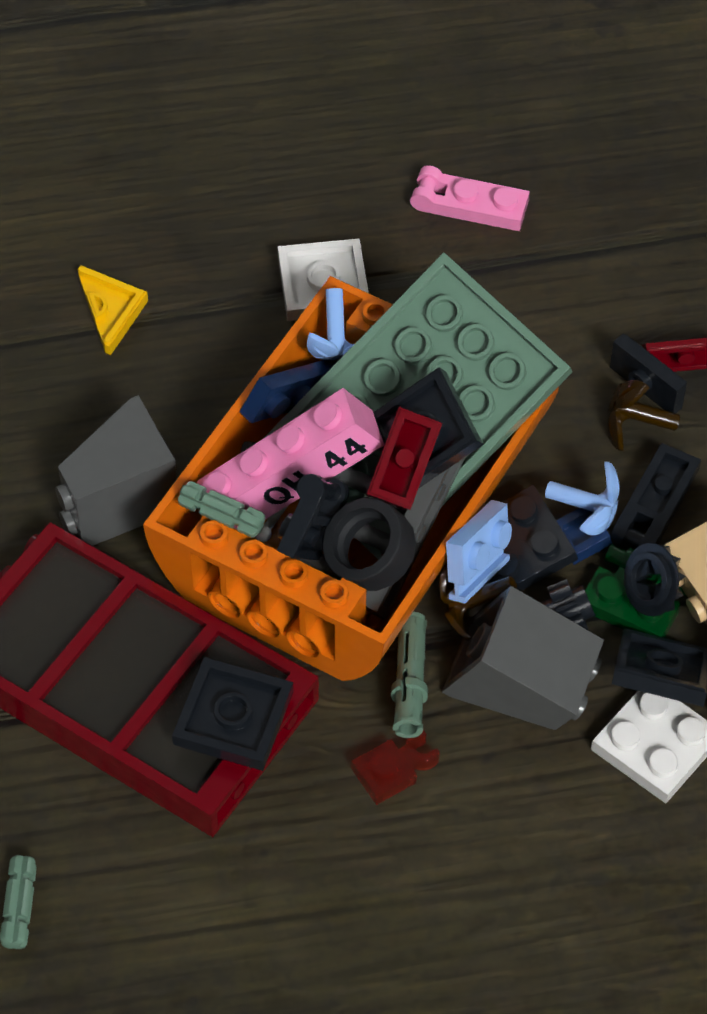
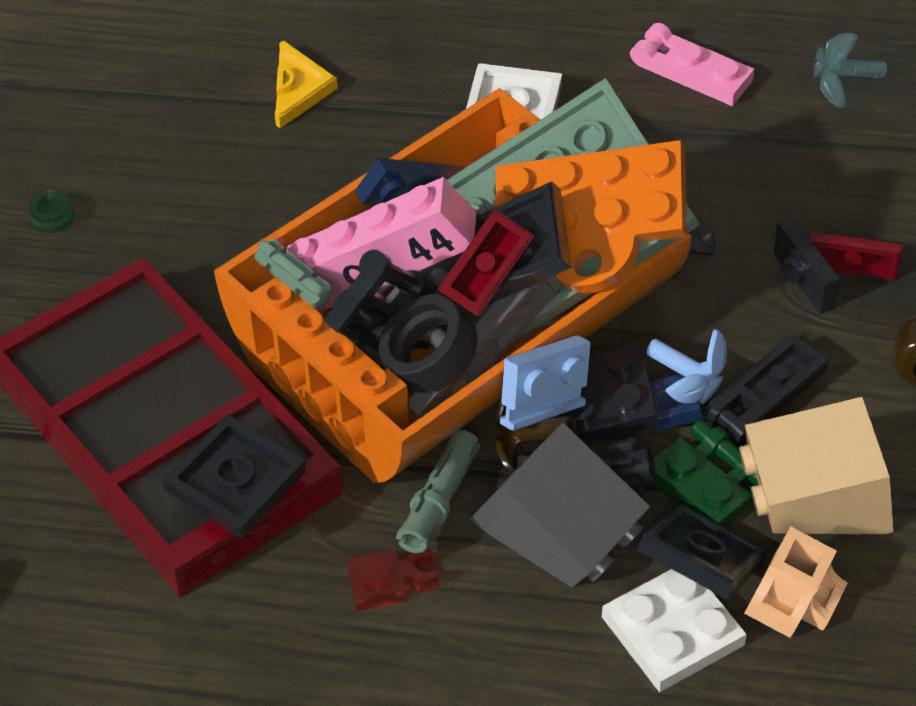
camera: 20 degrees right, 5 degrees down
dark grey slope [55,395,177,546] -> none
light blue plant [306,288,354,361] -> none
dark brown plant [608,380,680,451] -> none
black gear [624,543,686,616] -> none
none -> orange plate [495,140,687,293]
none -> clear light blue plant [814,33,887,108]

